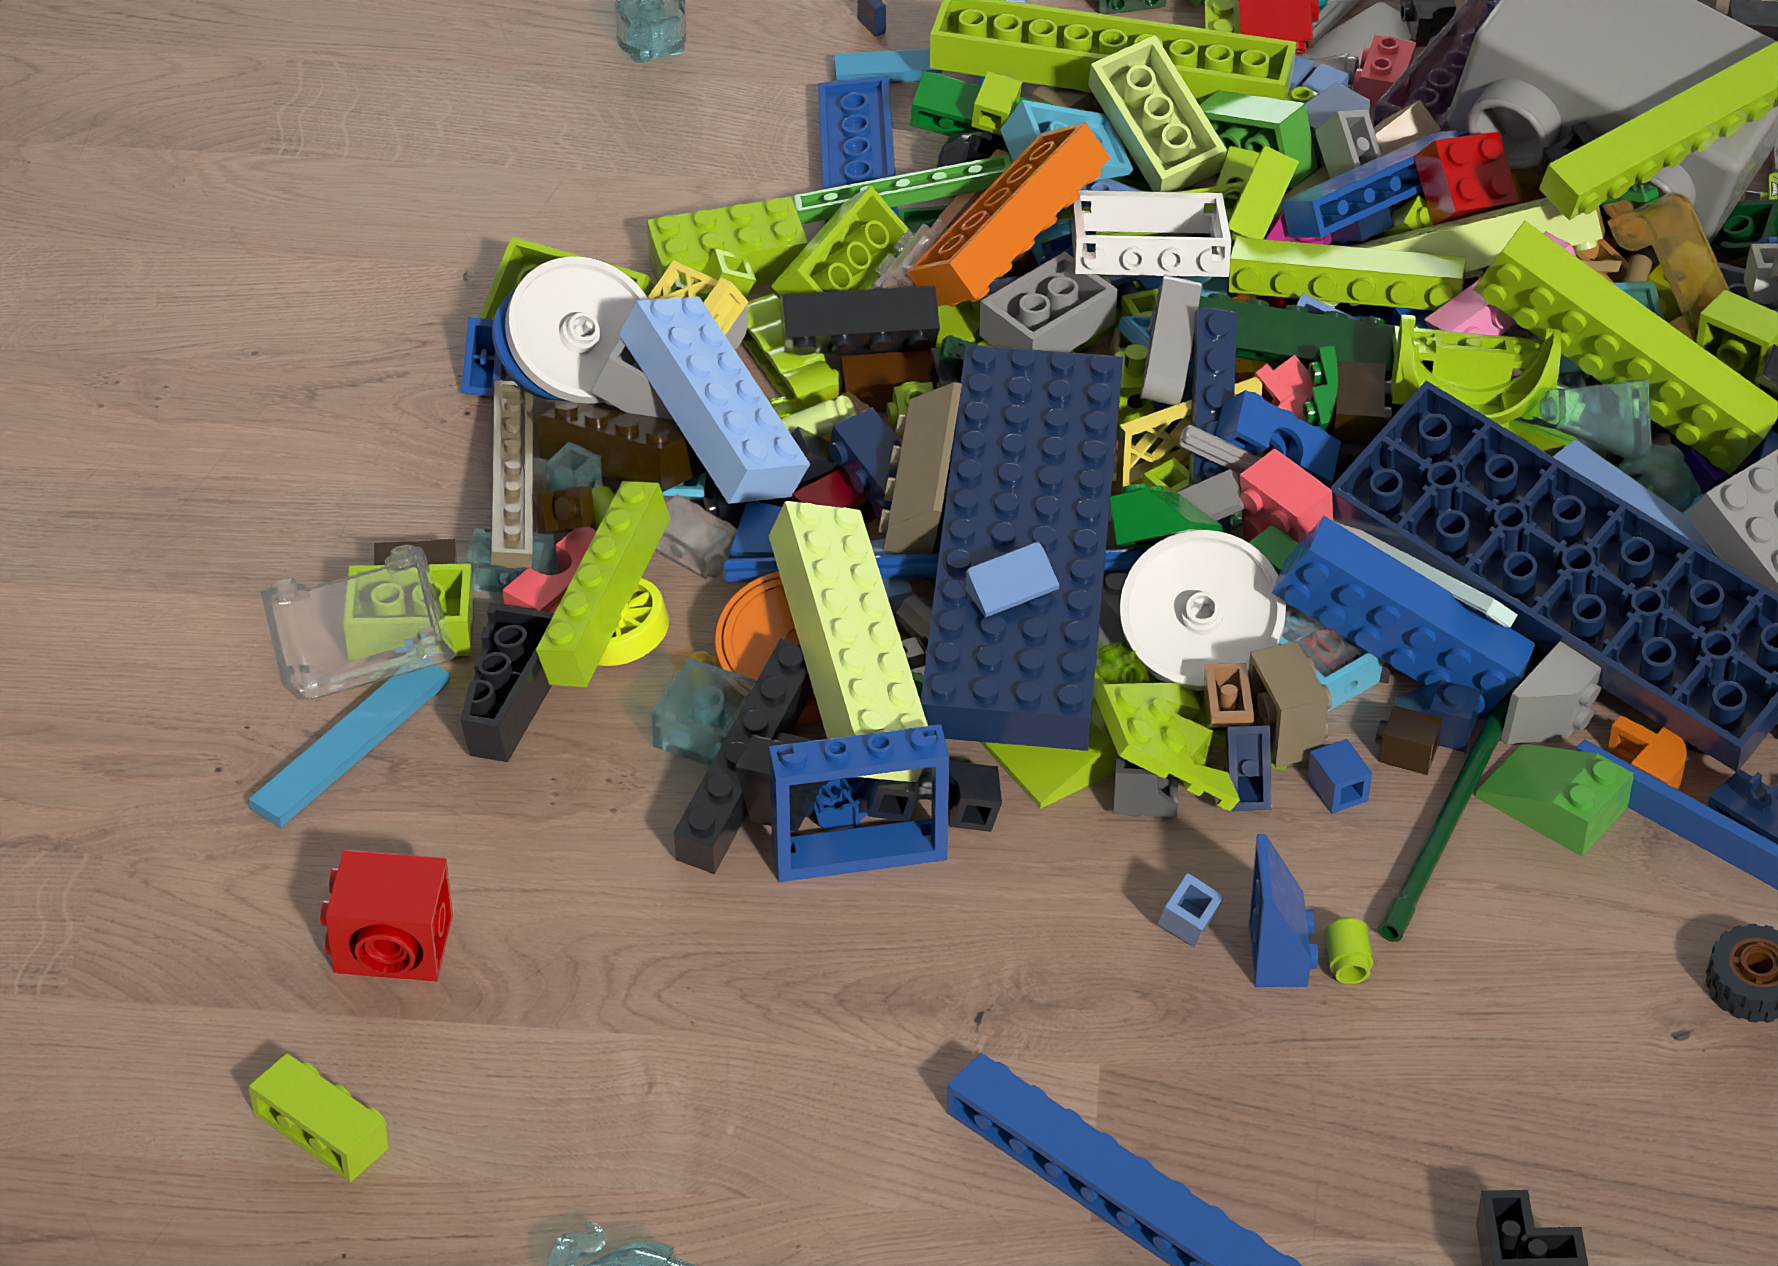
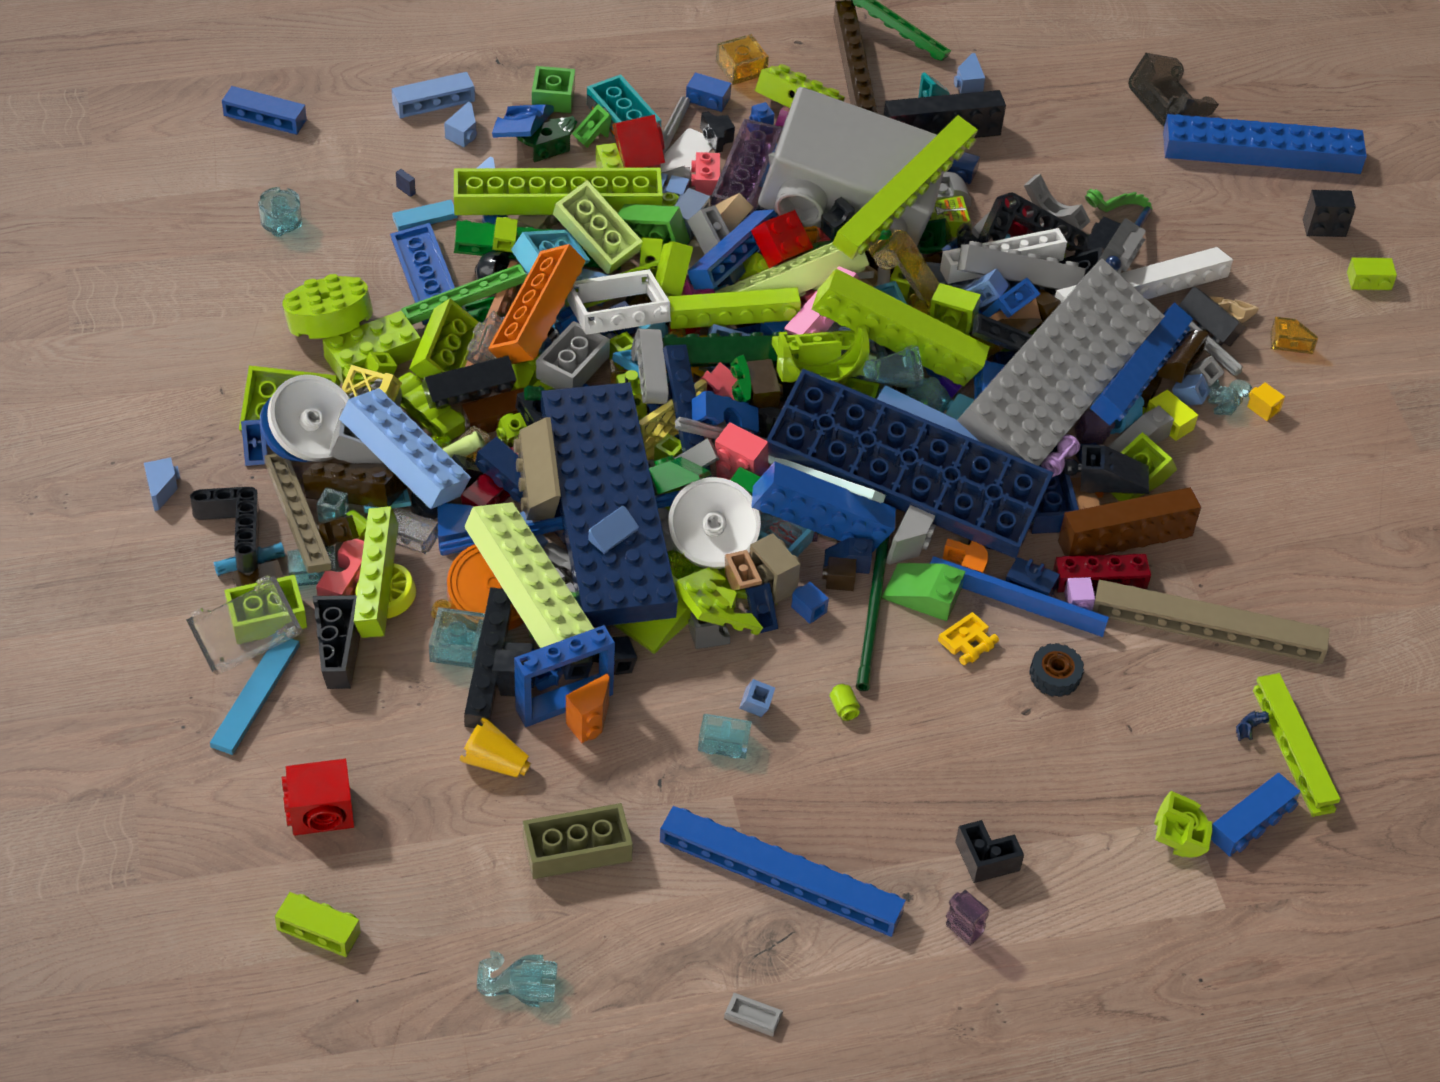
camera: 20 degrees left, 5 degrees up
blue slope [1248,834,1318,987] -> none
none -> medium blue slope [144,457,180,511]
none -> black beam [190,487,260,573]
none -> dark azure pin [213,542,285,576]
none -> lime brick [282,274,373,339]
none -> yellow cone [459,717,531,778]
none -> olive brick [522,803,633,879]
none -> orange slope [566,674,610,743]
none -> clear light blue brick [698,714,752,759]
none -> yellow plate [938,612,999,665]

